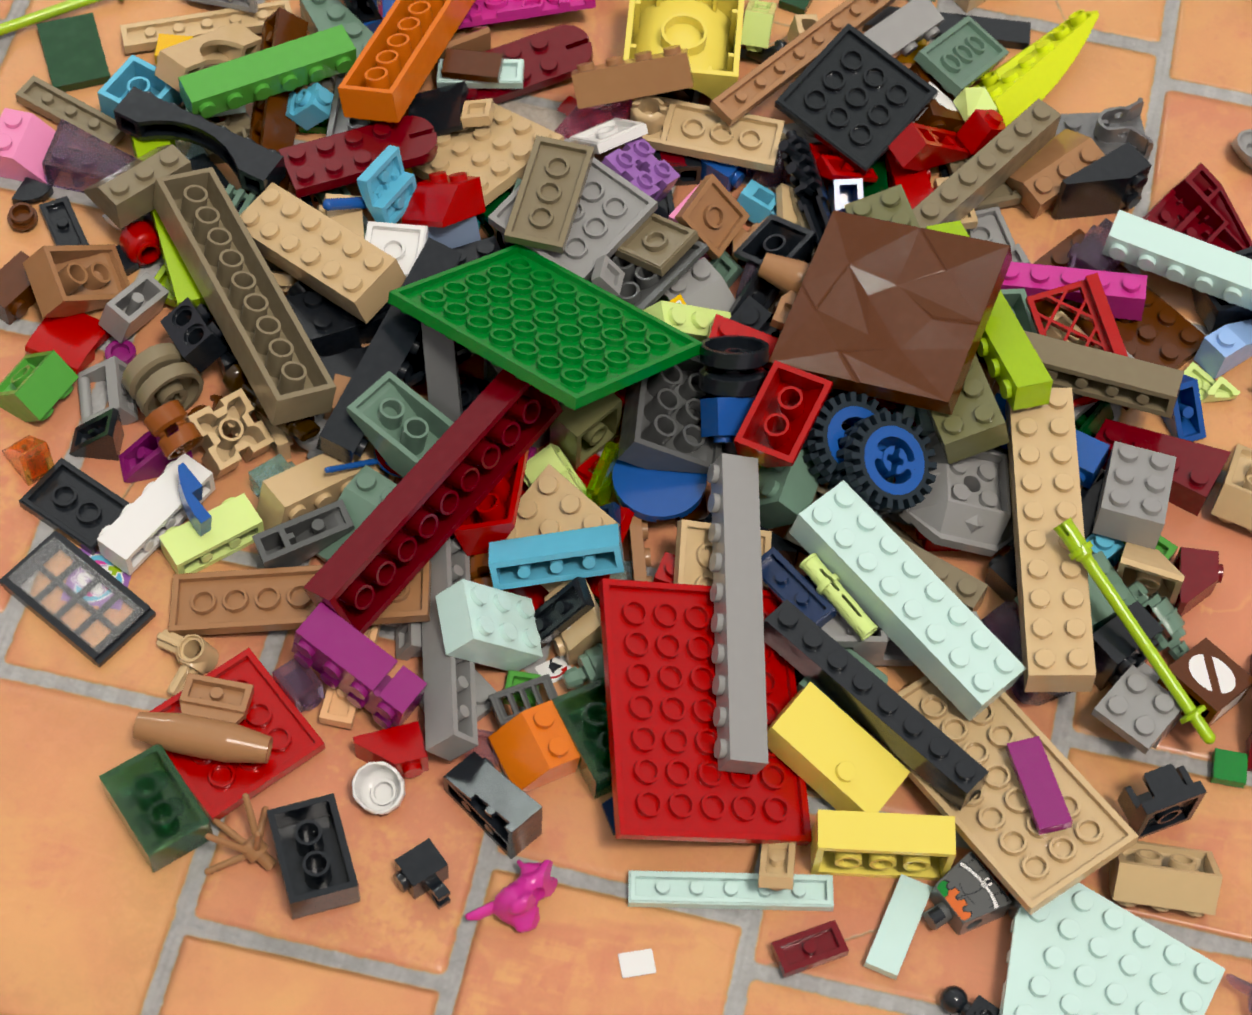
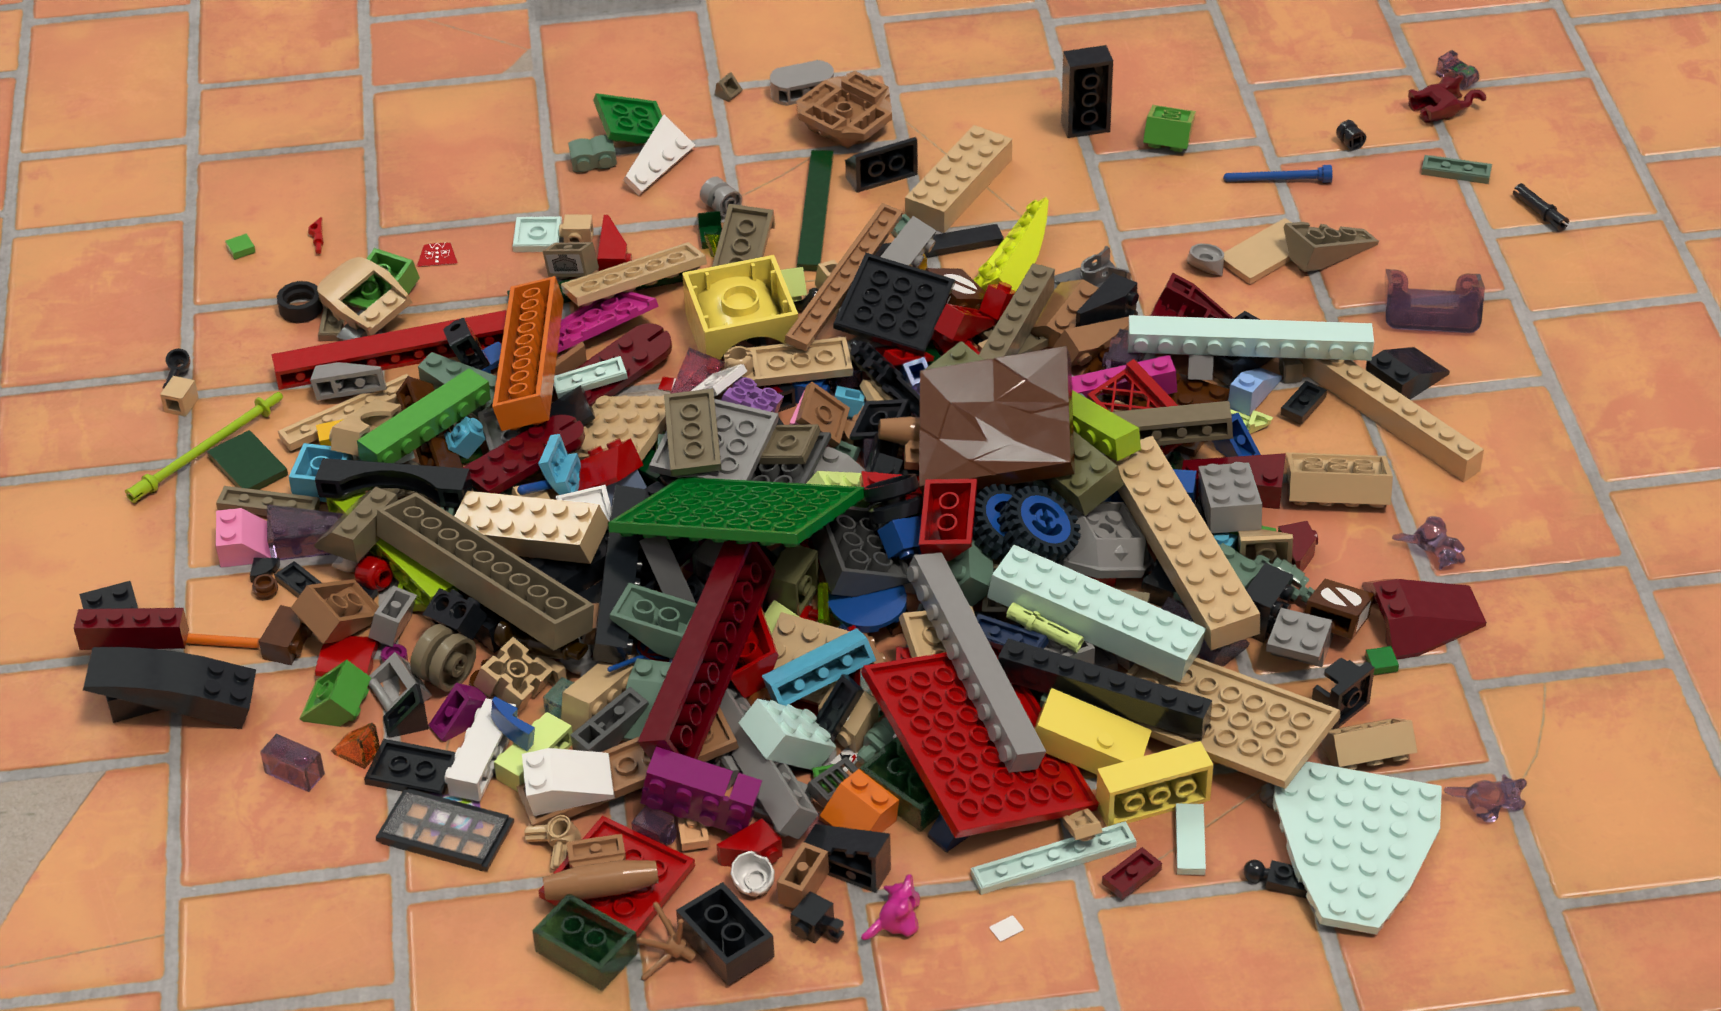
camera: 15 degrees left, 15 degrees down
dark orange wheel [143,400,203,460] -> none
reddish brown tile [441,48,504,83] -> none
tan plate [460,98,495,128] -> none
medium nougat brick [571,45,694,109] -> none
light grey tile [590,254,625,296] -> none
sand green plate [914,15,1009,97] -> none
dark grey torso [923,851,1012,935] -> none
yellowish green slope [953,87,997,122] -> none
magenta tile [1006,736,1073,835] -> none
lime bar [1054,517,1216,744] -> none
none -> white slope [522,748,615,816]
none -> medium nougat brick [777,842,829,909]
none -> medium nougat wedge [1052,317,1129,366]
none -> light grey tile [1188,355,1214,380]

